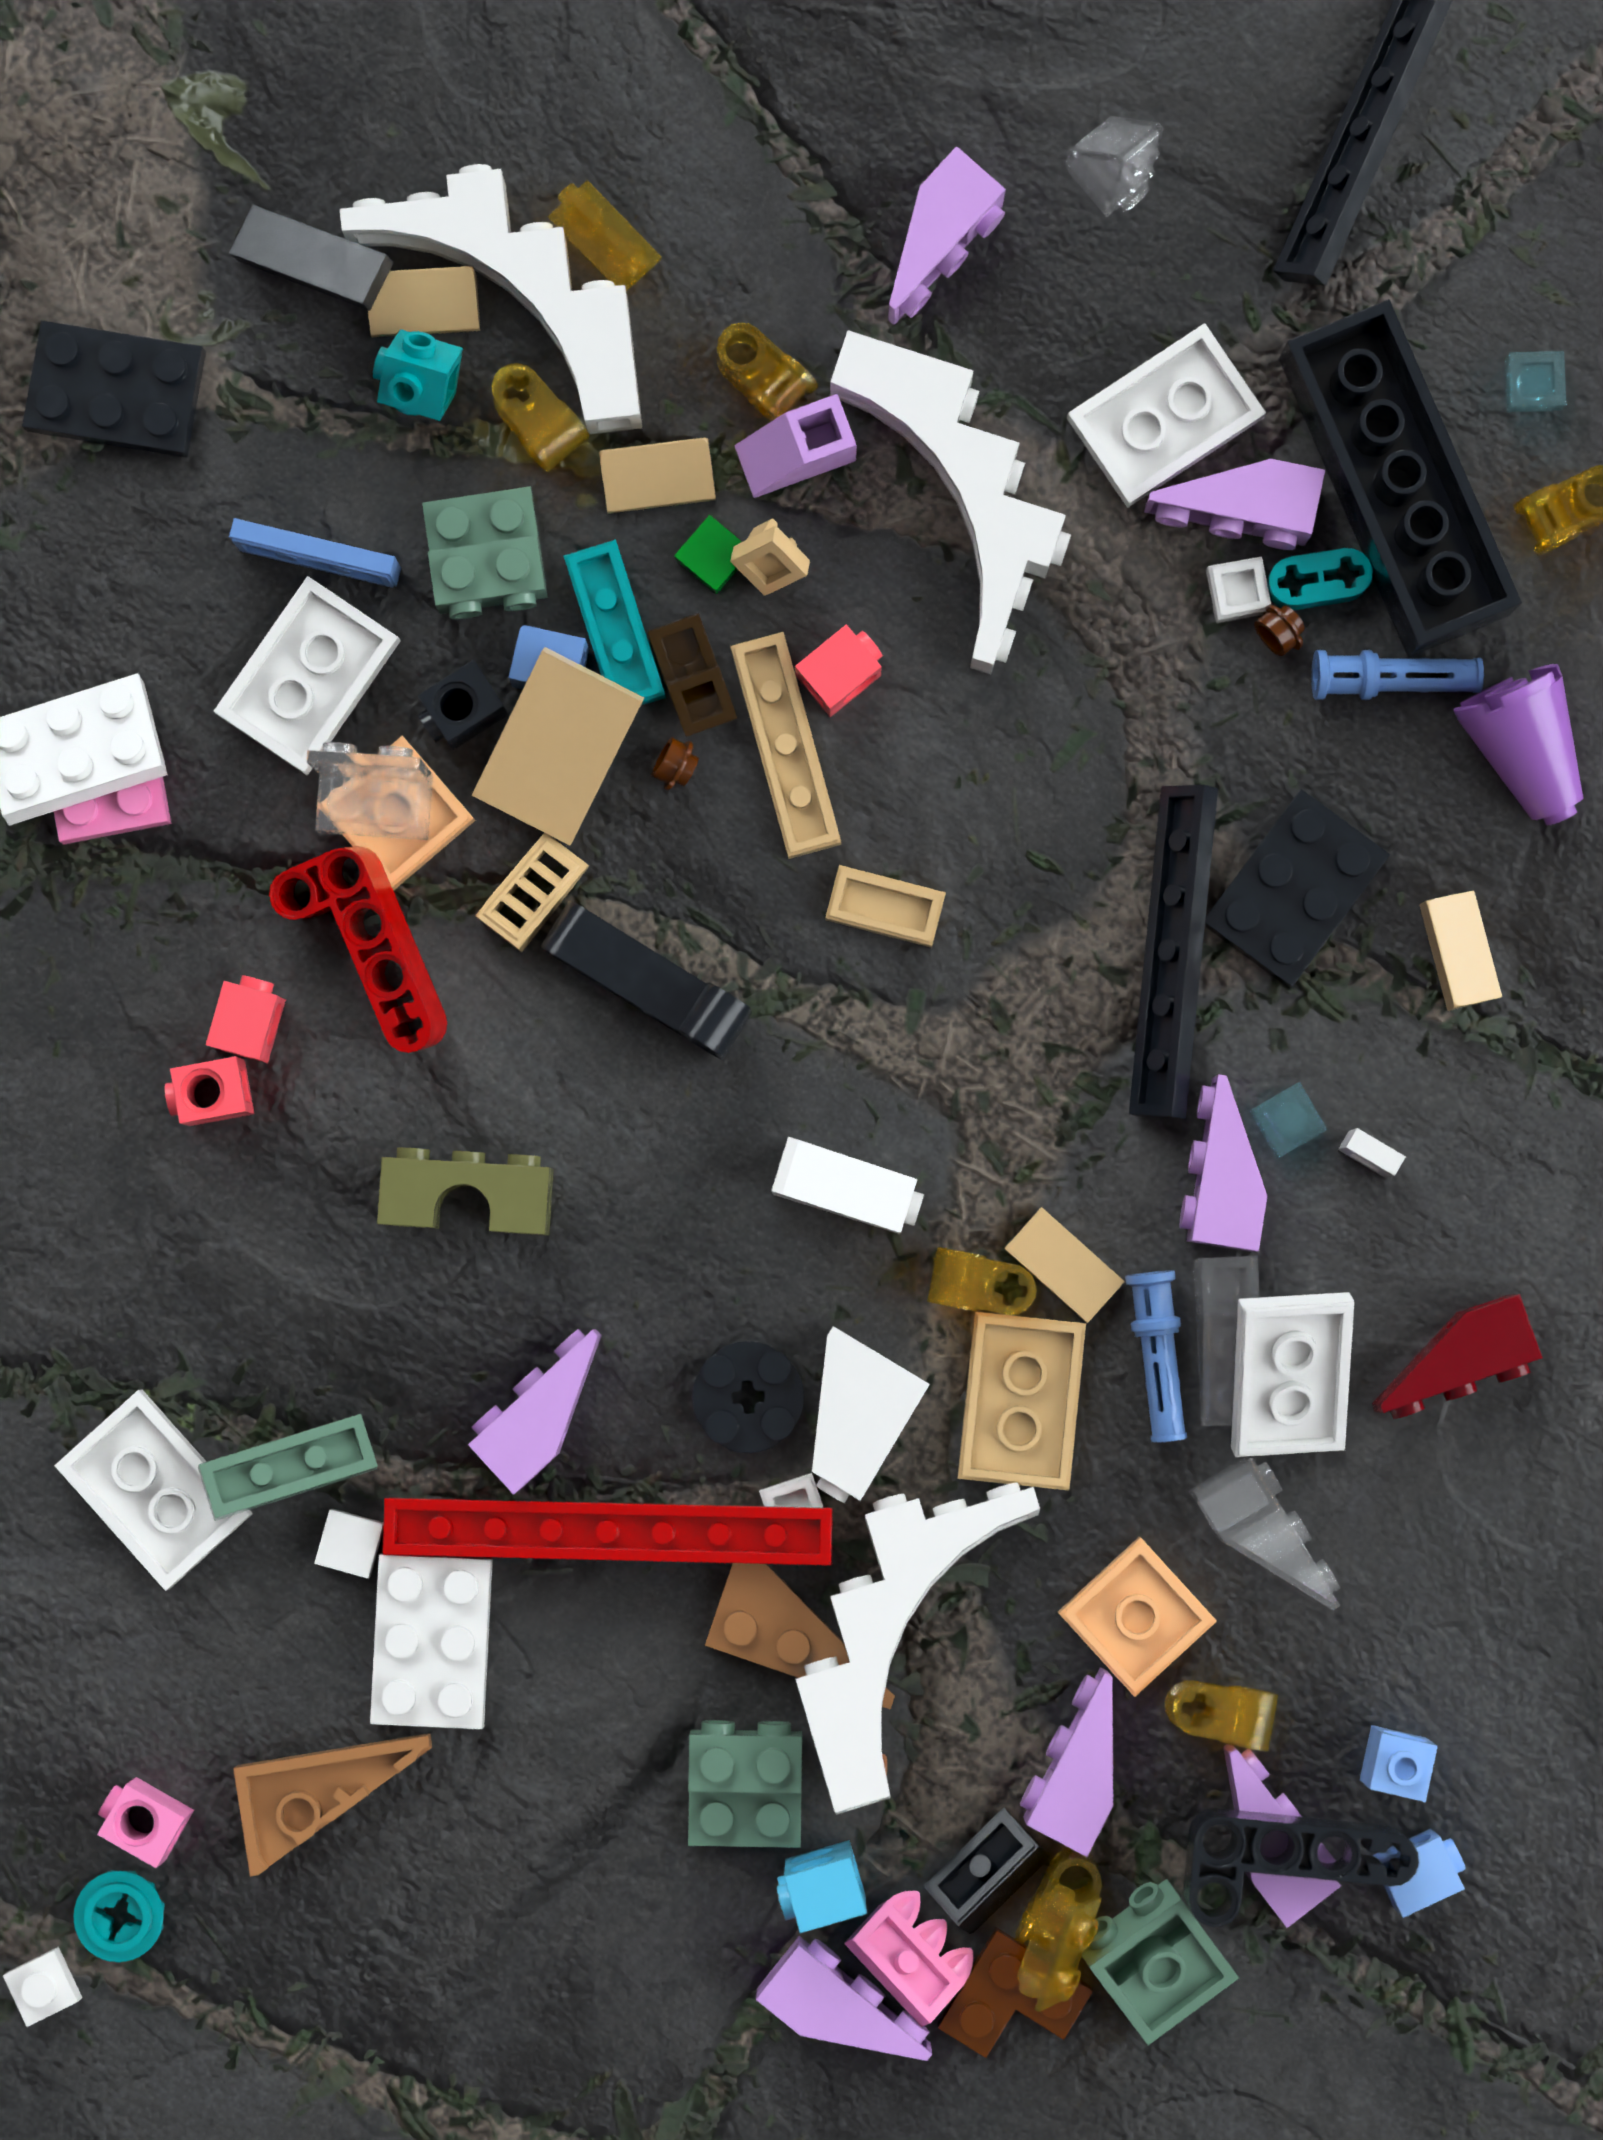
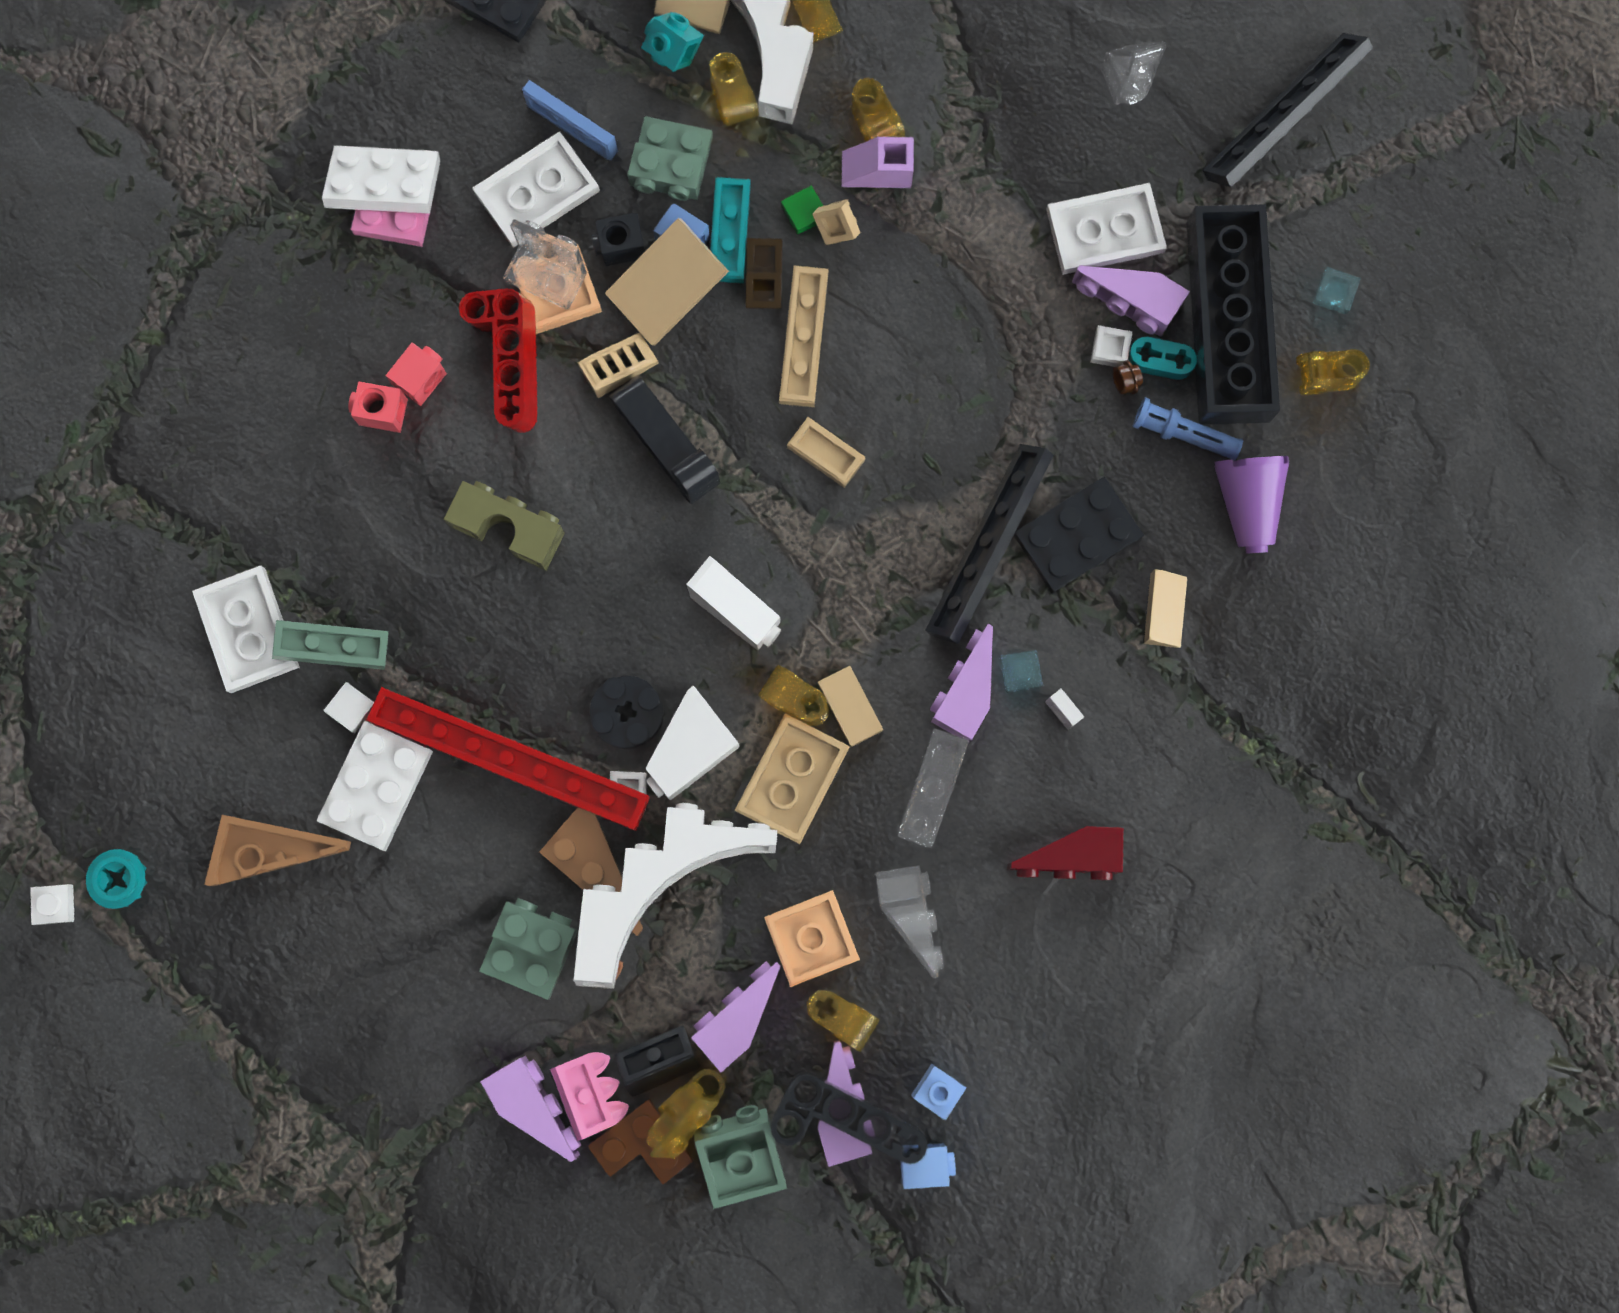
camera: 15 degrees right, 5 degrees down
bright pink brick [97,1777,194,1868] -> none
lavender slope [468,1329,601,1495] -> none
tan slope [599,438,716,514] -> none
reddish brown plate [651,737,699,790] -> none
medium azure brick [777,1840,867,1933] -> none
coral brick [795,624,883,717] -> none
white arch [830,330,1071,674] -> none
lavender slope [888,146,1006,325] -> none
medium blue pin [1125,1270,1187,1442] -> none
white tile [1231,1292,1354,1457] -> none

